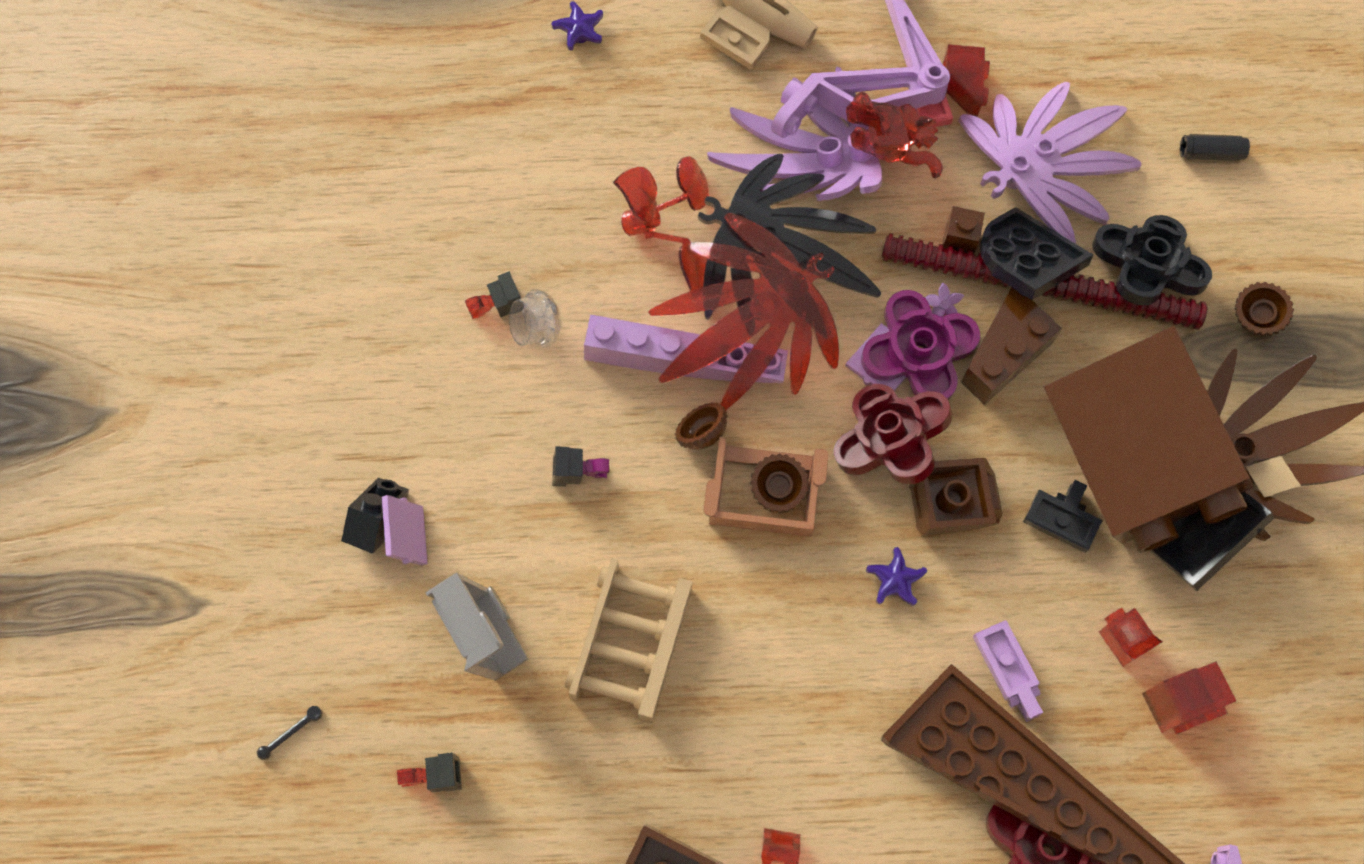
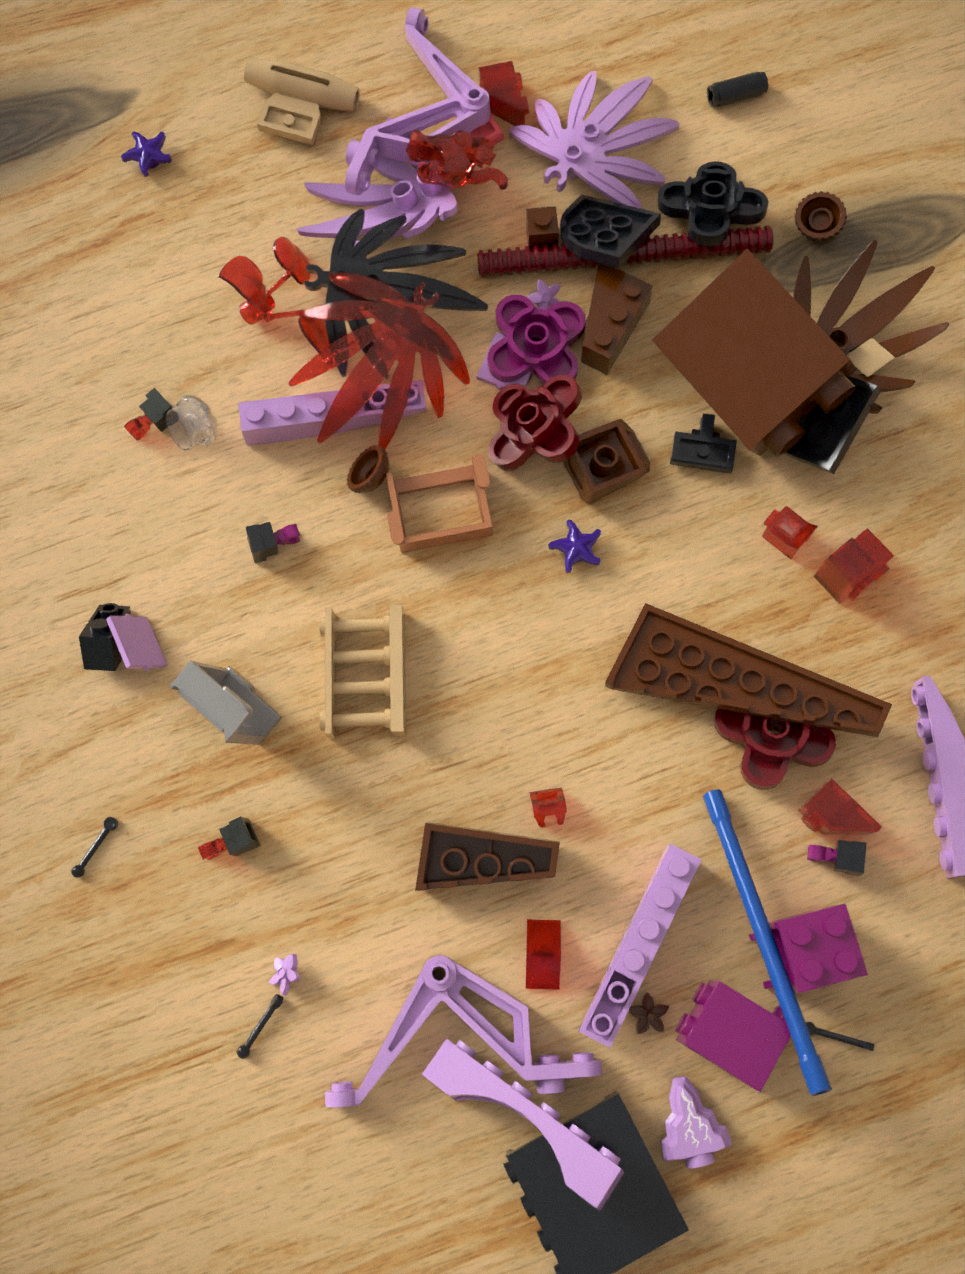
camera: 10 degrees left, 5 degrees up
reddish brown hat [750,453,809,513] -> none
lavender hinge [973,620,1043,722] -> none

